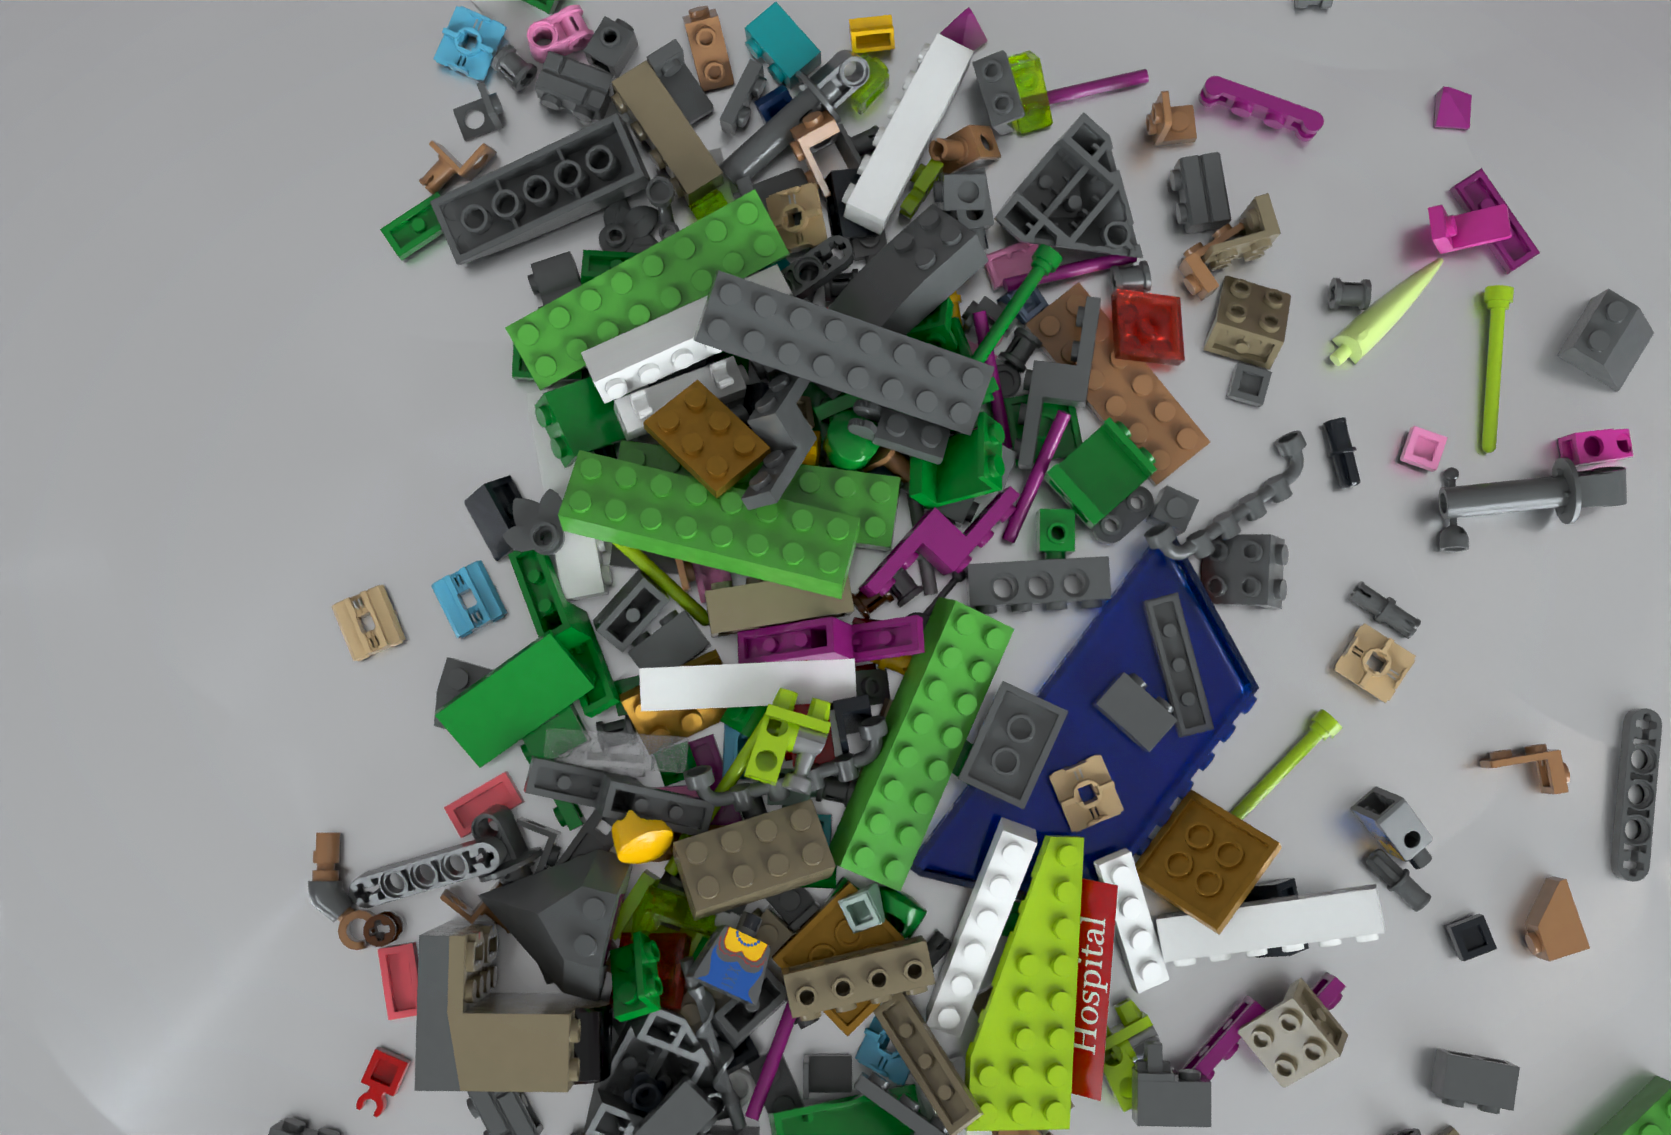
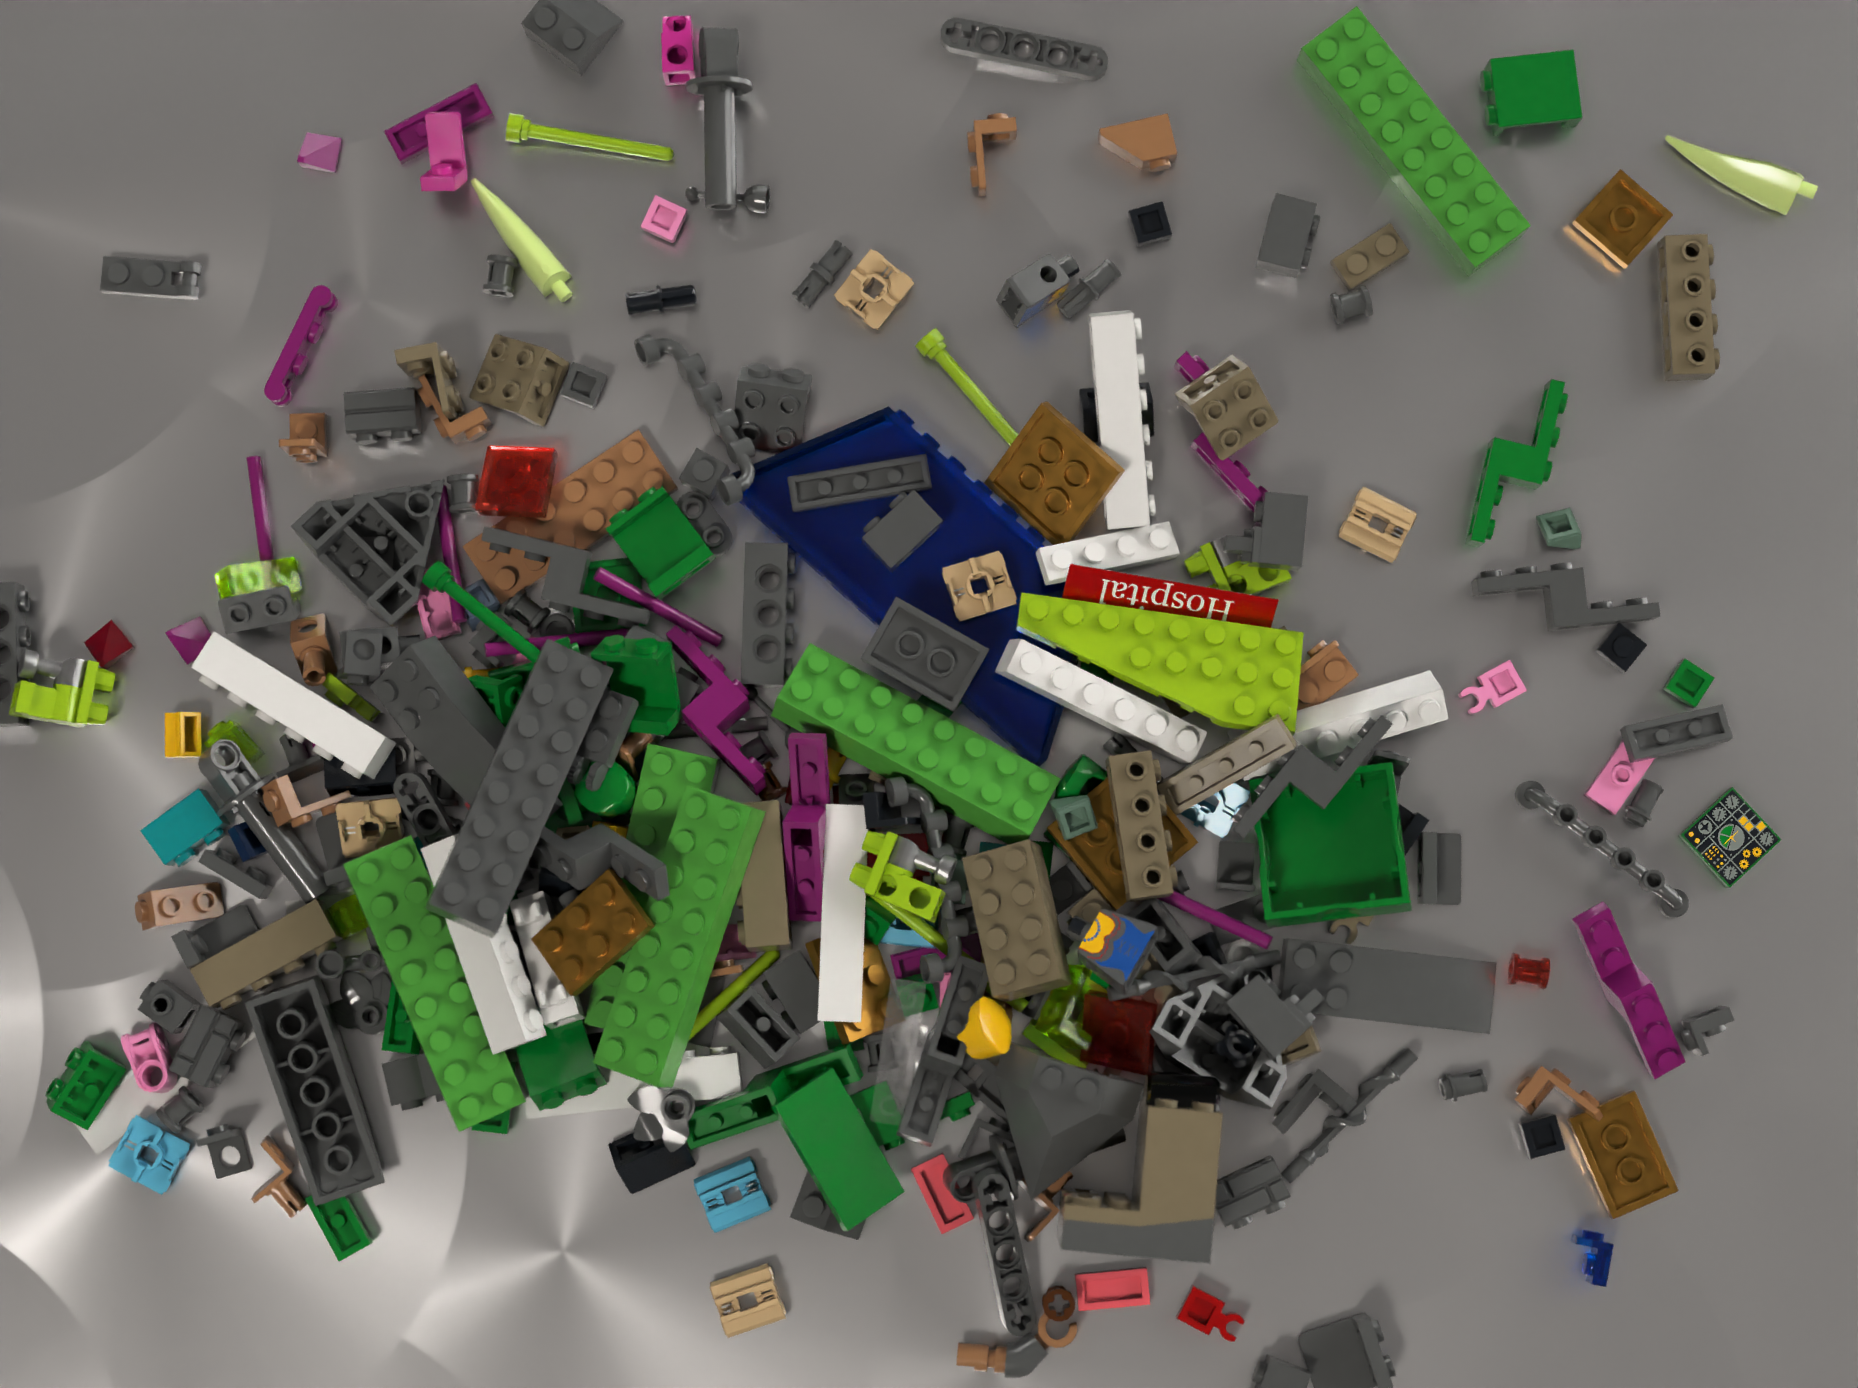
camera: 85 degrees left, 0 degrees up
green bracket [610,930,663,1022] -> none
green brick [1036,509,1075,560] -> none

